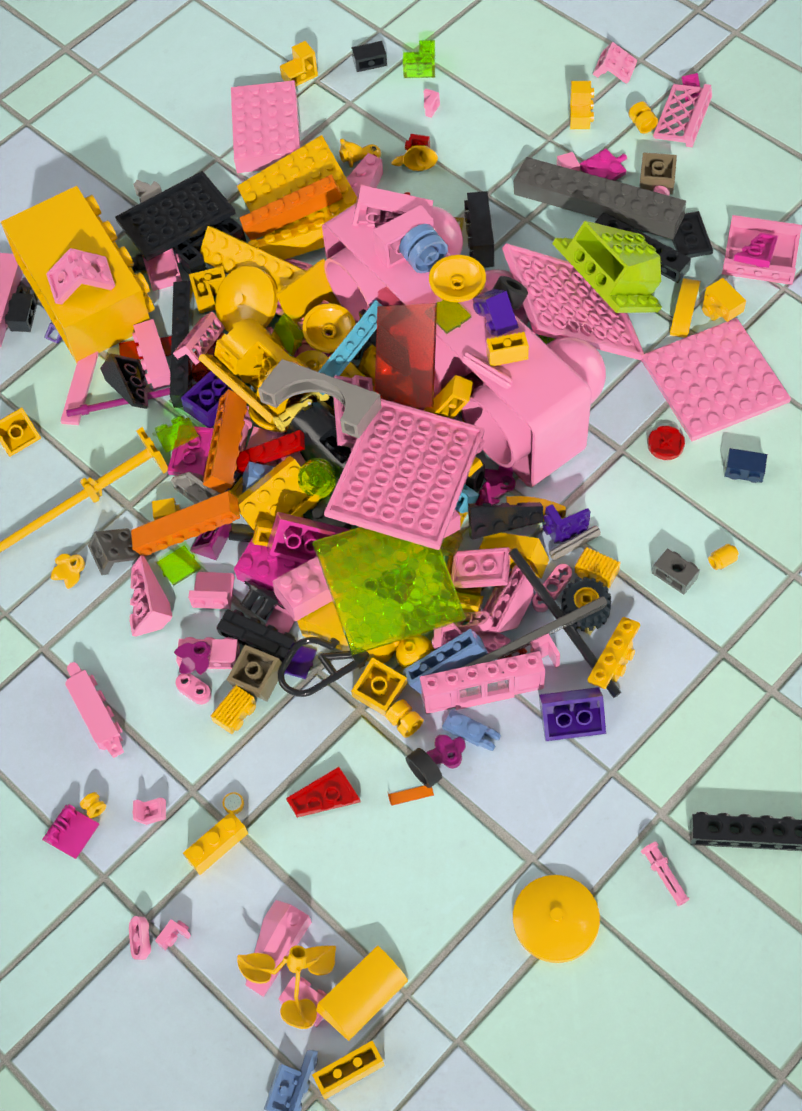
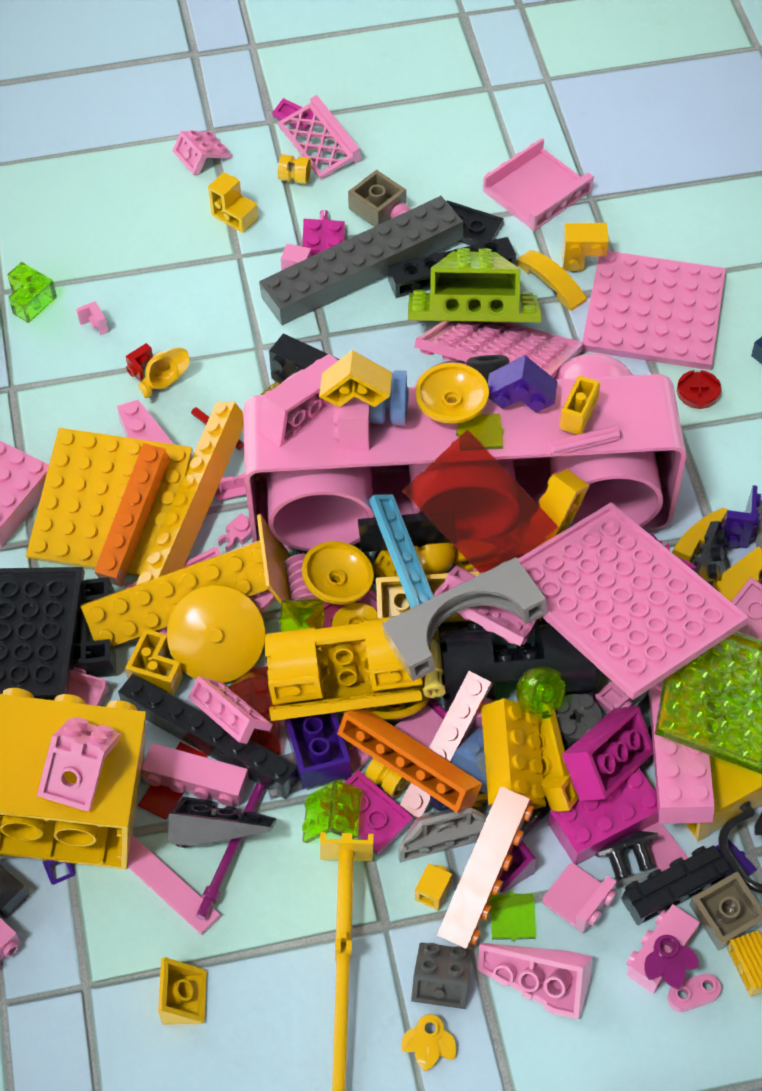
camera: 60 degrees left, 5 degrees down
yellow animal [339,139,381,167] -> none
dark pink wing [734,233,778,268] -> none
none -> yellow brick [319,350,392,408]

